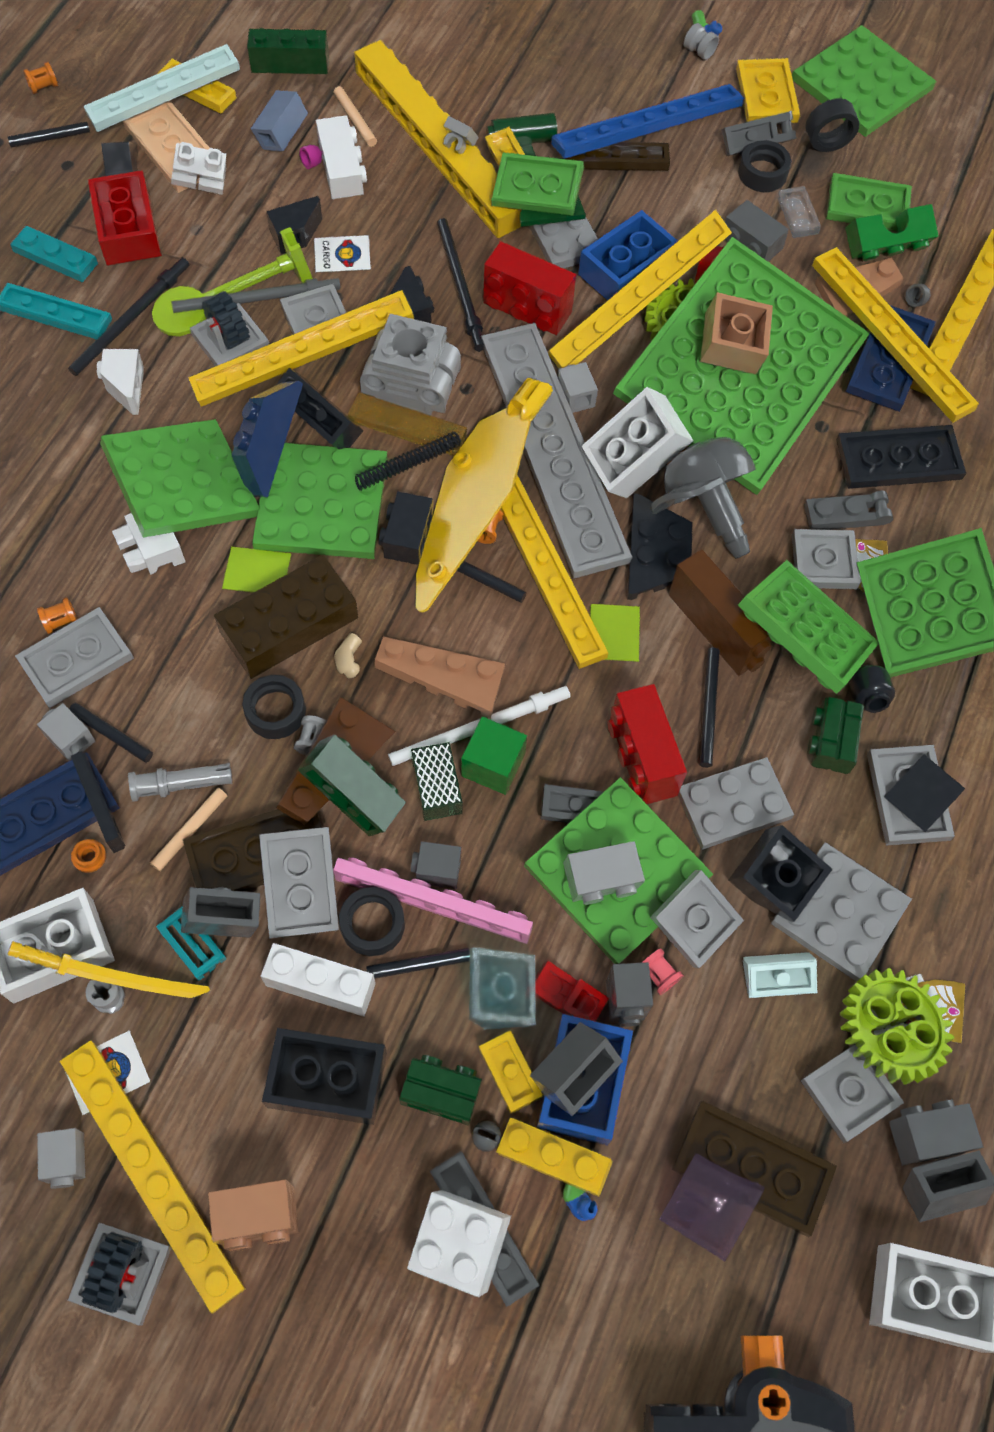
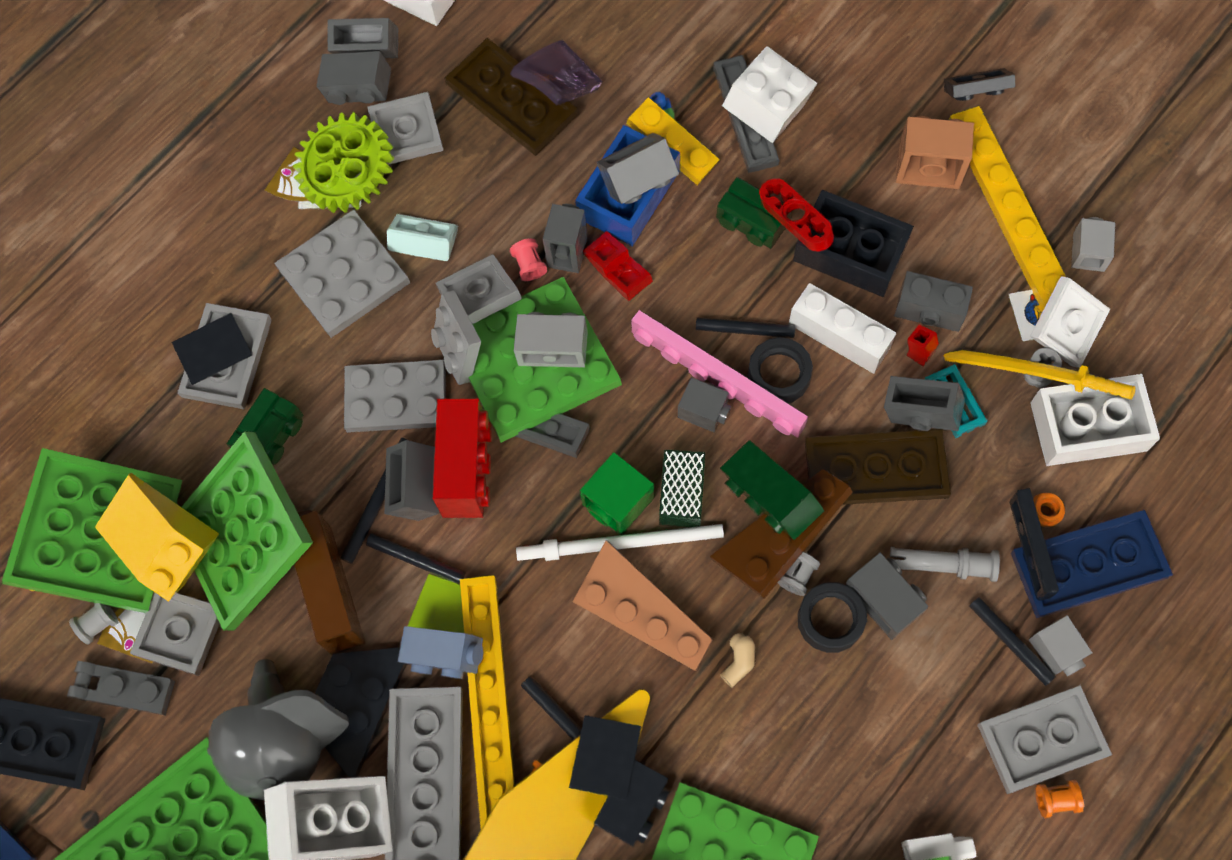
camera: 155 degrees left, 5 degrees up
plate [68,1223,172,1326] -> none
light nougat bar [150,788,227,871] -> none
dark brown brick [214,555,358,679] -> none
lime sticker [222,546,291,592] -> none
light grey plate [259,827,339,938] -> none
clear light blue slope [469,947,536,1029] -> none
dark grey hinge [472,1120,501,1152] -> none
yellow plate [479,1030,543,1114] -> none
black slope [728,825,833,922] -> none
black head [849,665,895,713] -> none
none -> light grey bush [69,603,119,645]
none -> yellow slope [95,473,219,602]
none -> black bar [366,533,465,585]
none -> dark grey brick [384,440,439,521]
none -> sand blue brick [398,626,483,679]
none -> light grey plate [431,290,481,385]
none -> black sticker [569,715,641,800]
none -> red beam [759,178,834,252]
none -> dark grey brick [845,553,929,640]
none -> dark grey brick [894,271,973,332]
none -> red piece [906,324,939,367]
none -> black plate [944,68,1015,101]
none -> white plate [1030,276,1110,368]

